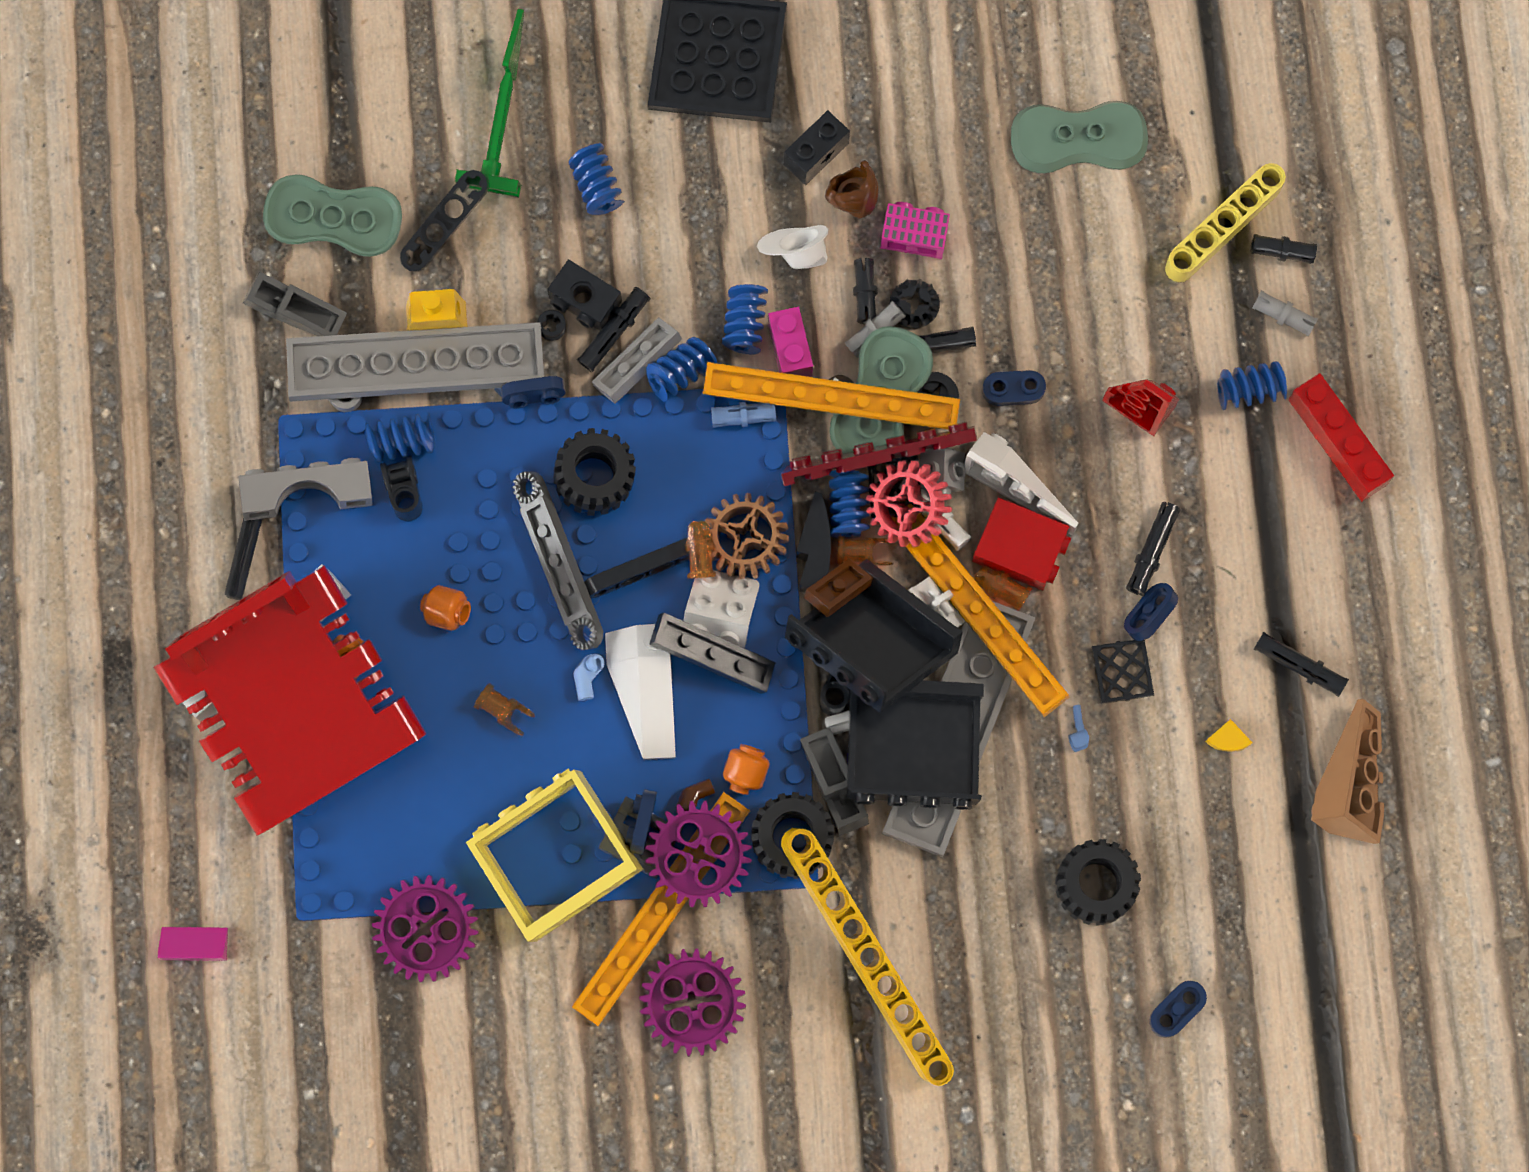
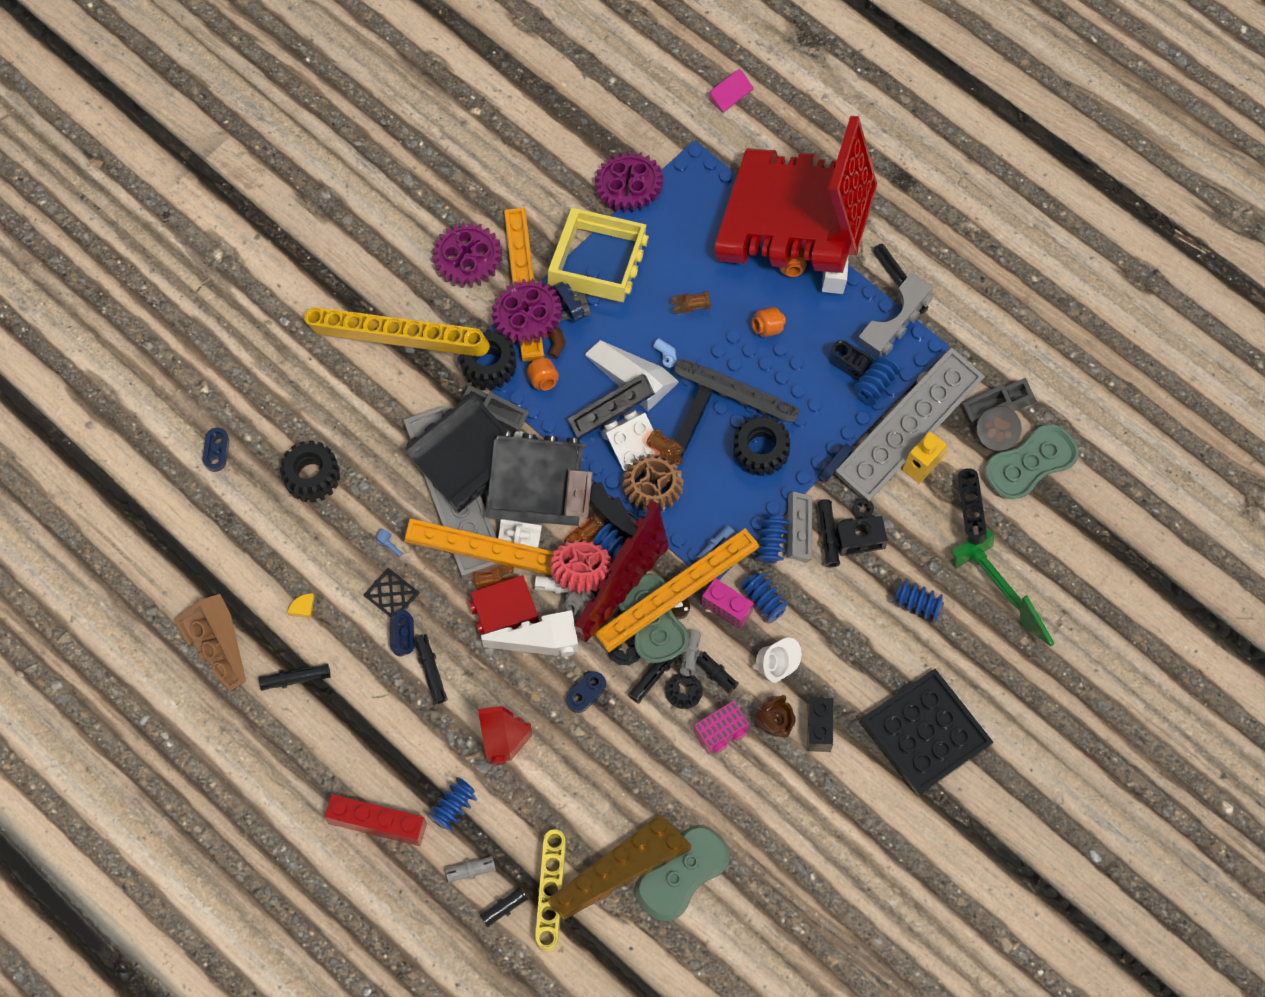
camera: 140 degrees right, 10 degrees down
none -> pearl gold wing [548,814,691,920]
none -> tile [977,406,1022,451]

